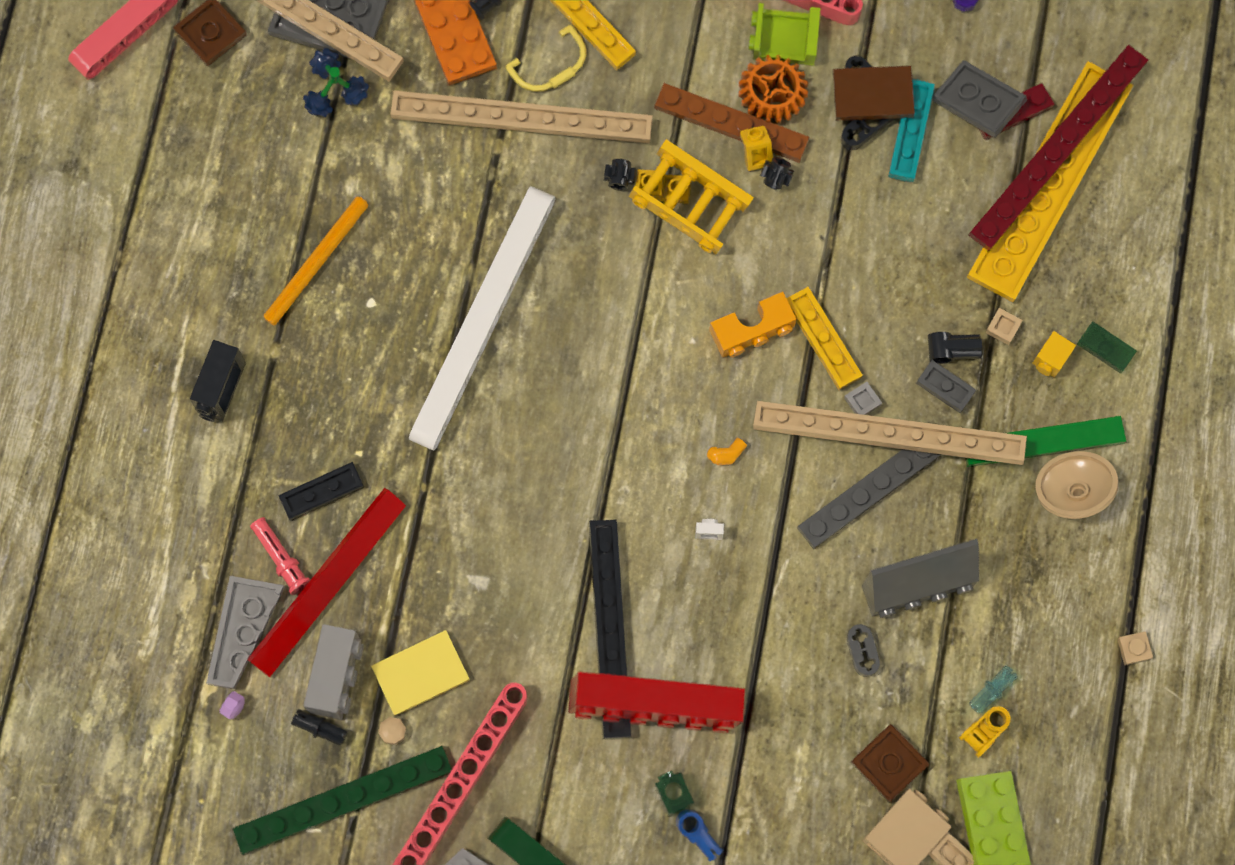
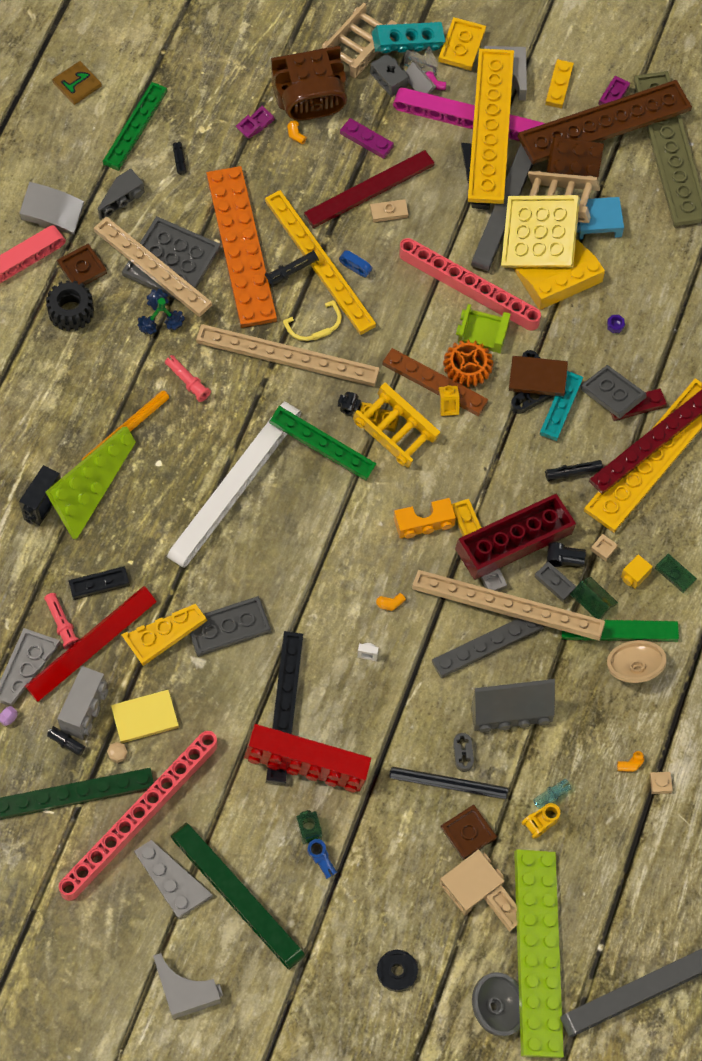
camera: 10 degrees right, 10 degrees down
black gear [760,157,794,190] -> none
none -> black tyre [46,280,94,331]
none -> lime wing [46,427,136,539]
none -> yellow wing [121,604,208,666]
none -> coral pin [165,355,211,402]
none -> dark grey tile [189,596,271,657]
none -> green plate [269,406,377,481]
none -> black axle [389,767,508,799]
none -> dark red brick [455,493,576,580]
none -> black pin [545,460,603,481]
none -> clear green panel [570,577,618,619]
none -> light orange arm [617,751,644,772]

